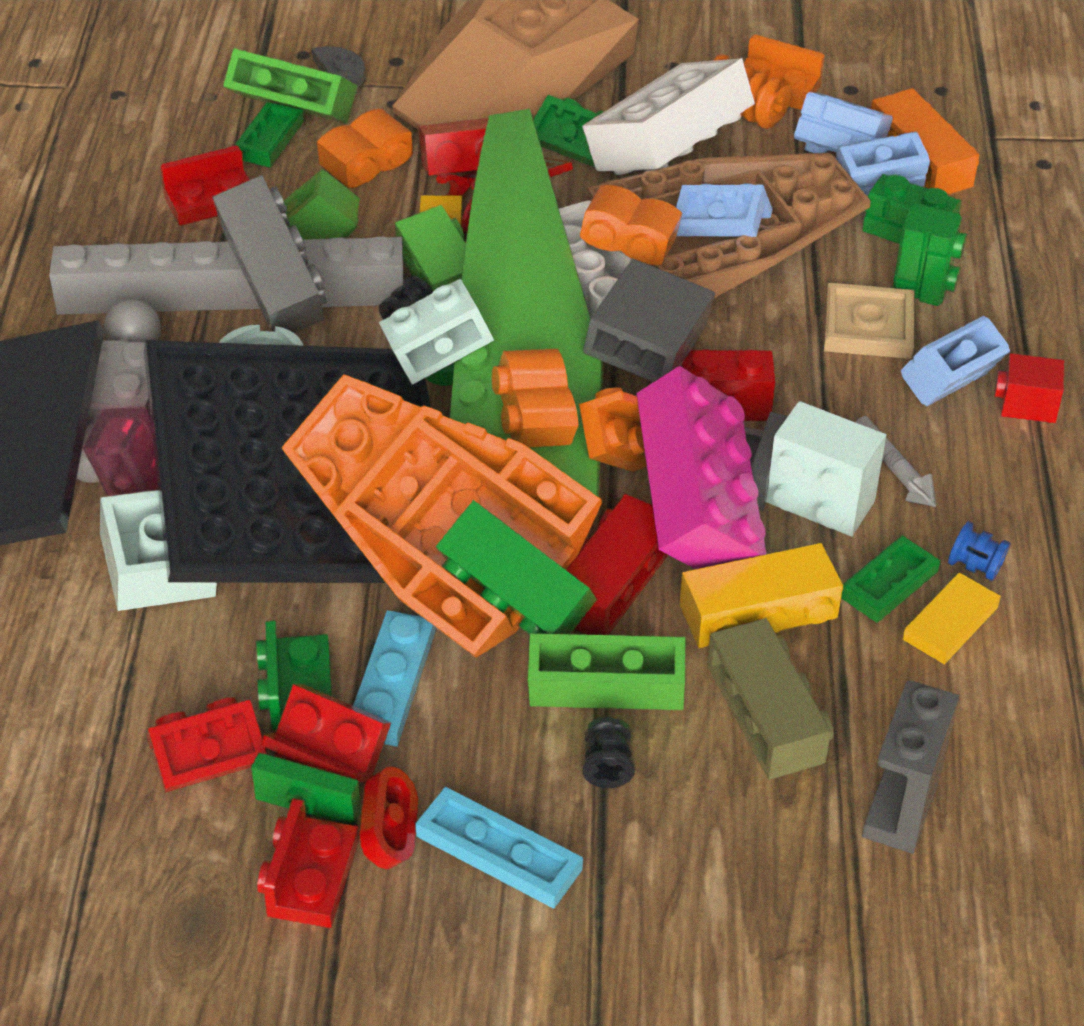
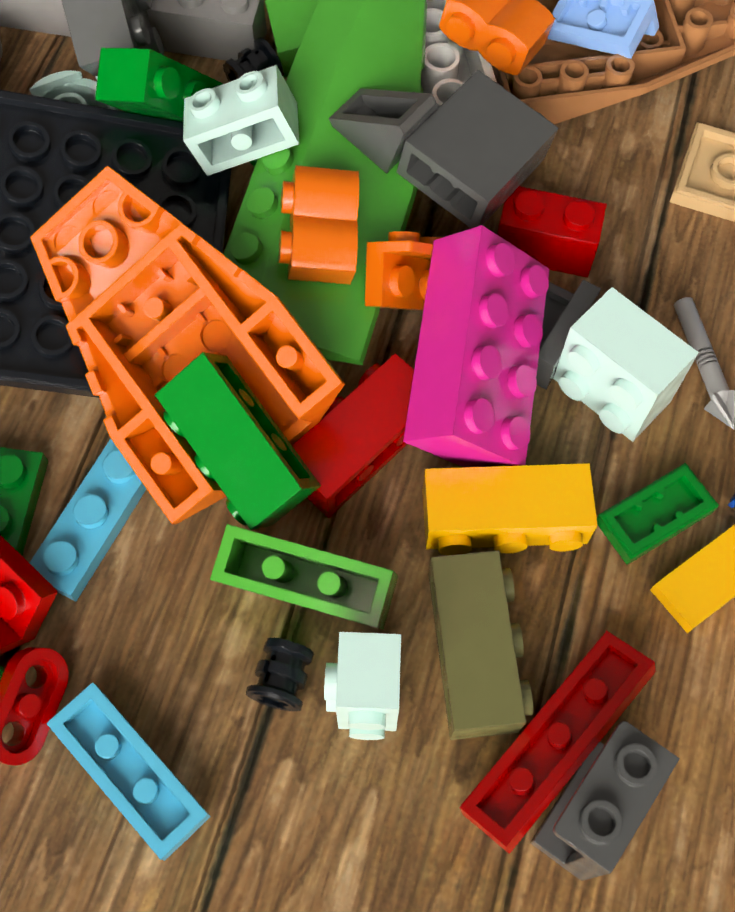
camera: 15 degrees right, 20 degrees up
none -> green brick [95,48,223,122]
none -> light aqua brick [324,632,401,740]
none -> dark grey slope [329,88,440,174]
none -> red plate [459,630,656,854]

